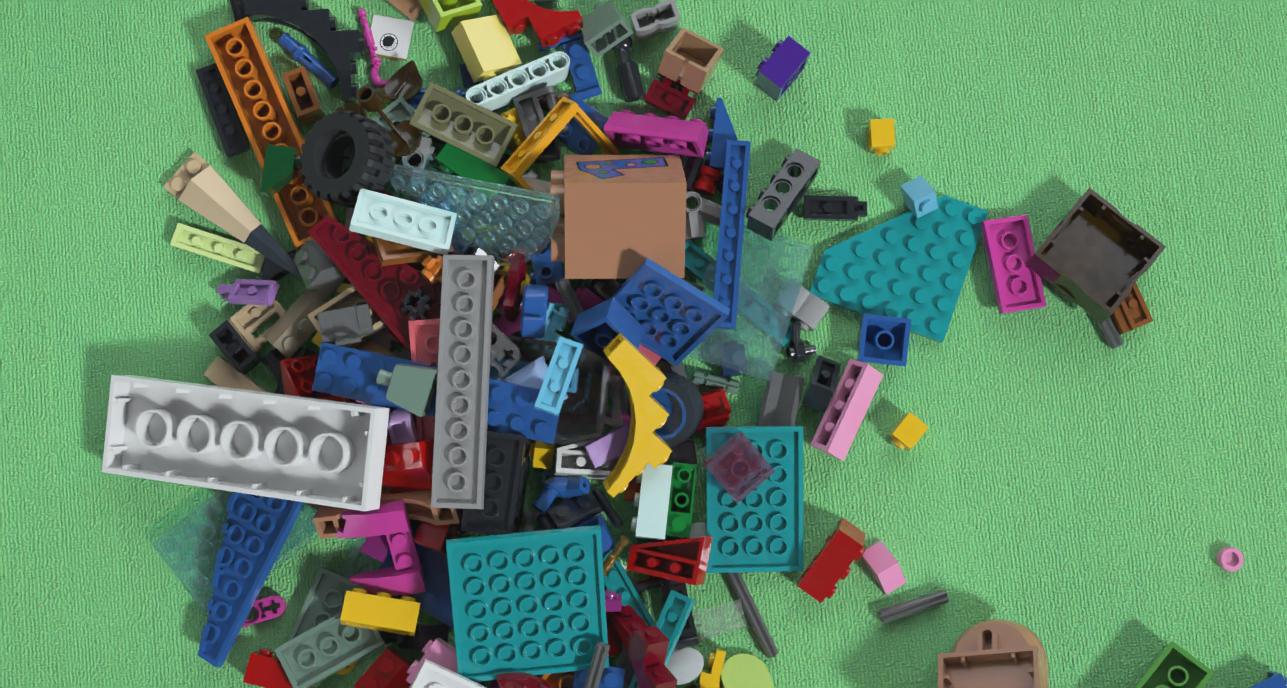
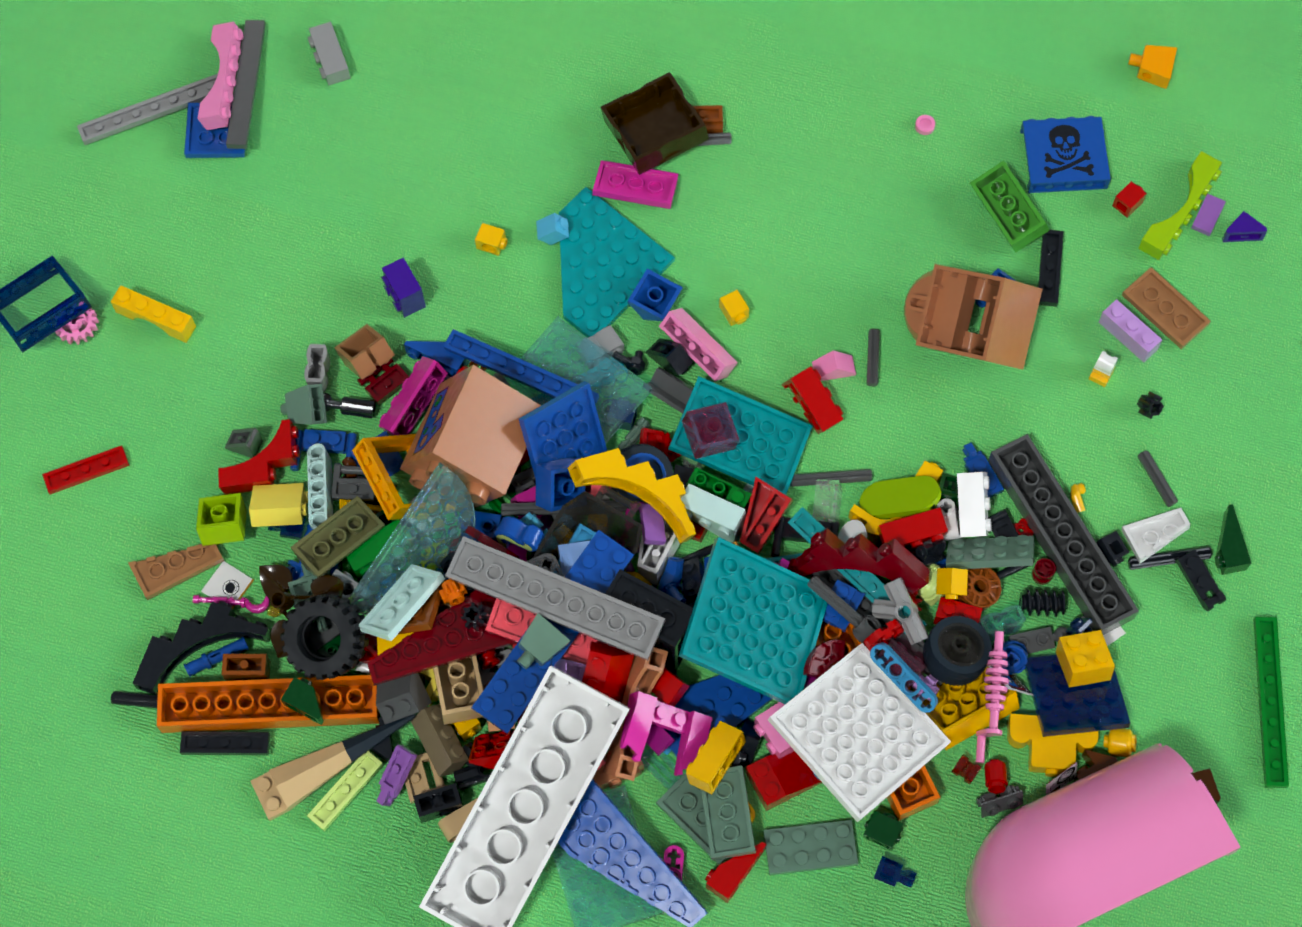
camera: 65 degrees left, 15 degrees down
dark grey piece [318,303,374,346] -> none
medium azure plate [534,336,583,416] -> none
brick [746,148,821,241] -> none
black hinge [803,195,867,221] -> none

